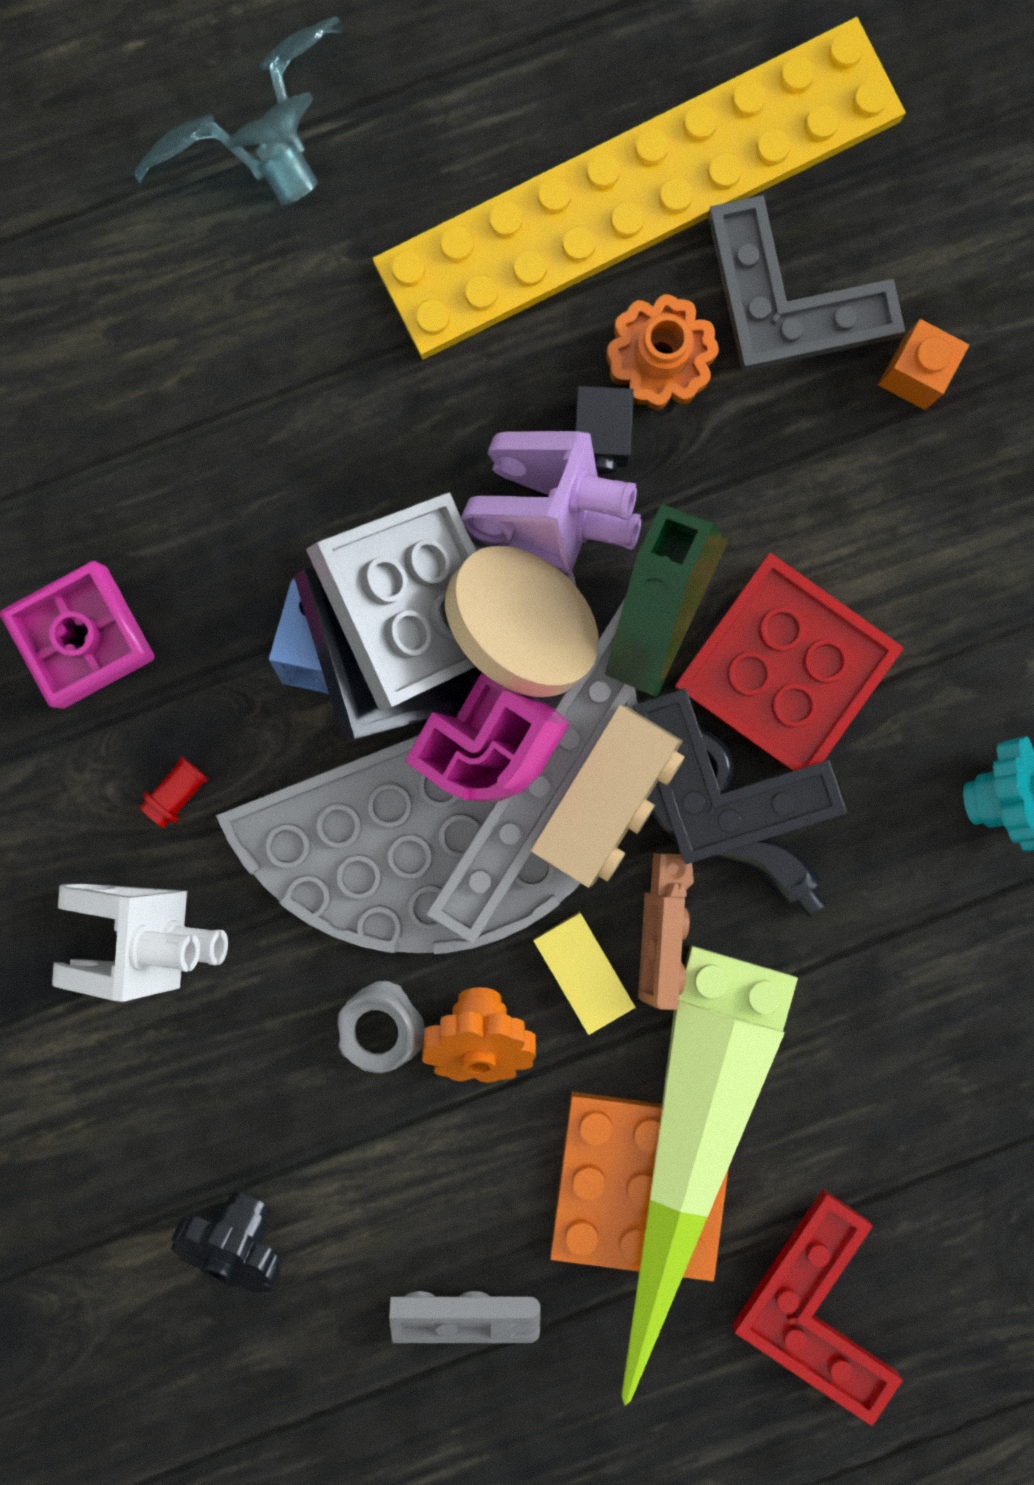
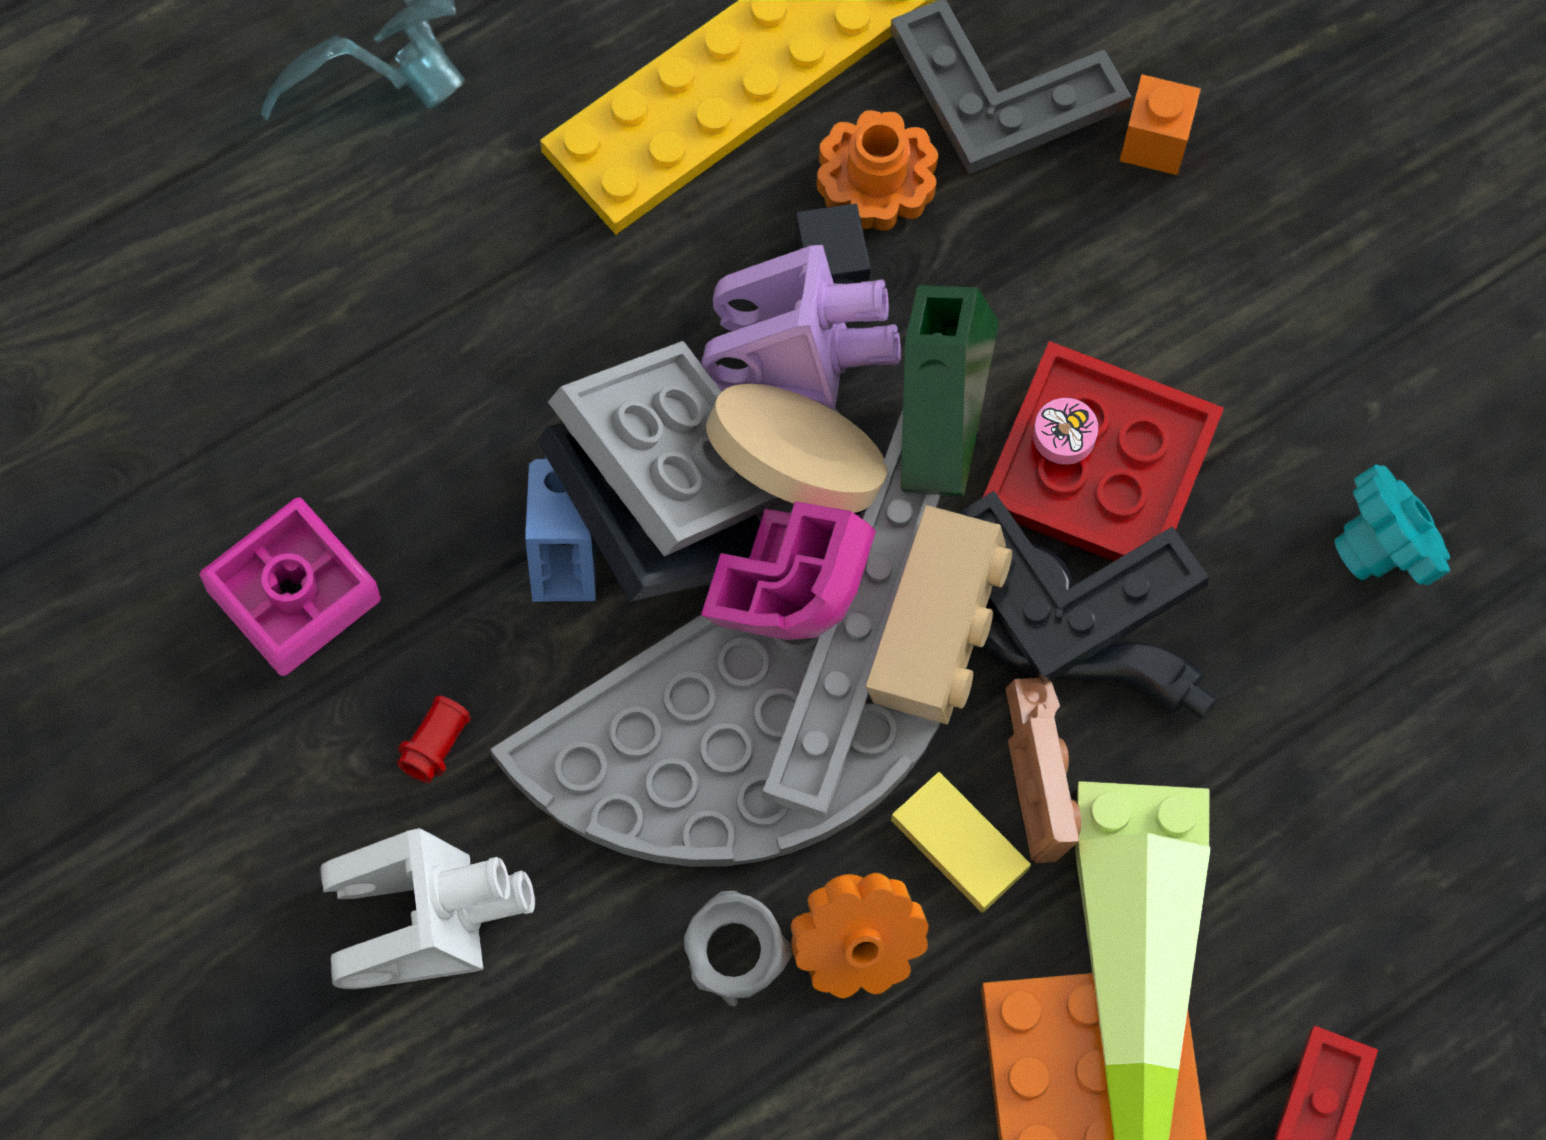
camera: 15 degrees left, 20 degrees down
none -> bright pink tile [1033,398,1098,464]

